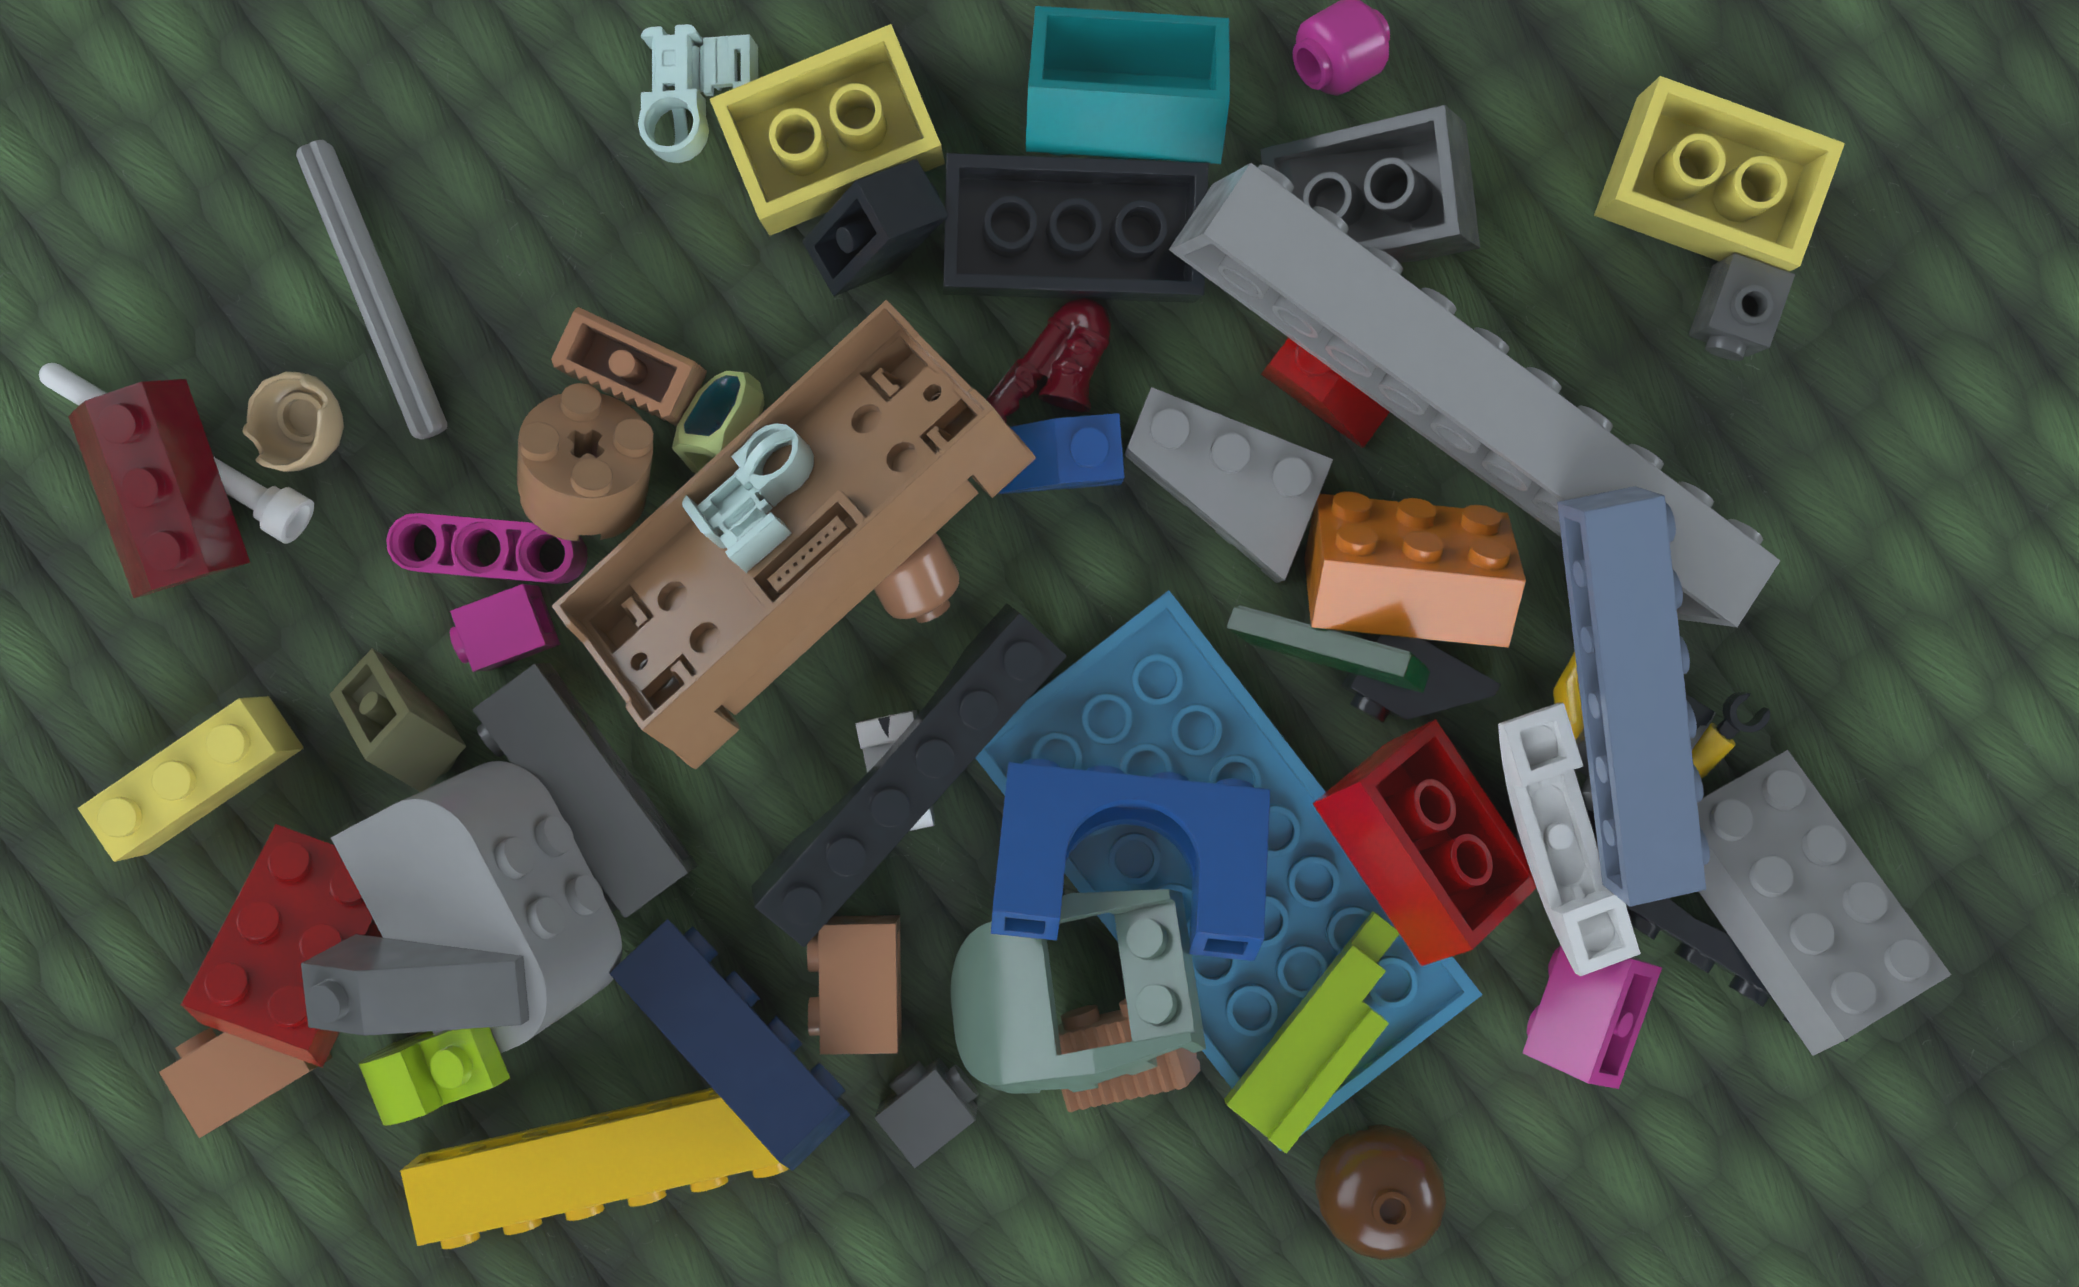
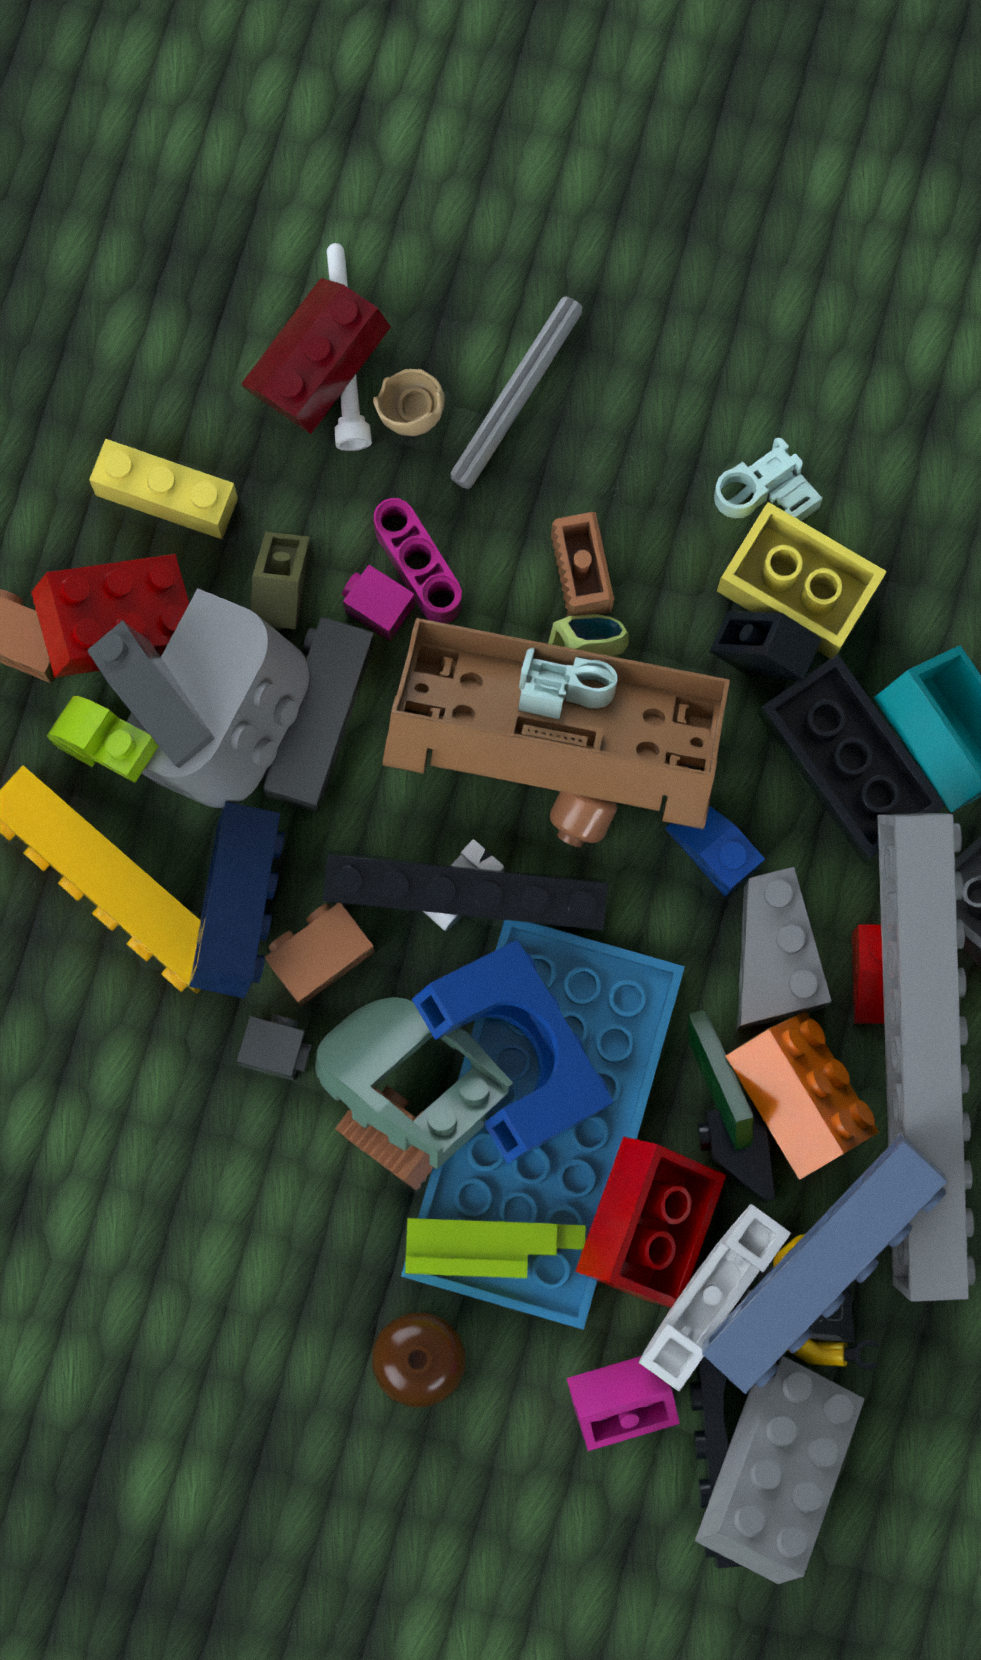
camera: 55 degrees right, 10 degrees down
medium nougat brick [517,383,654,541] -> none
dark red piece [986,298,1112,423] -> none

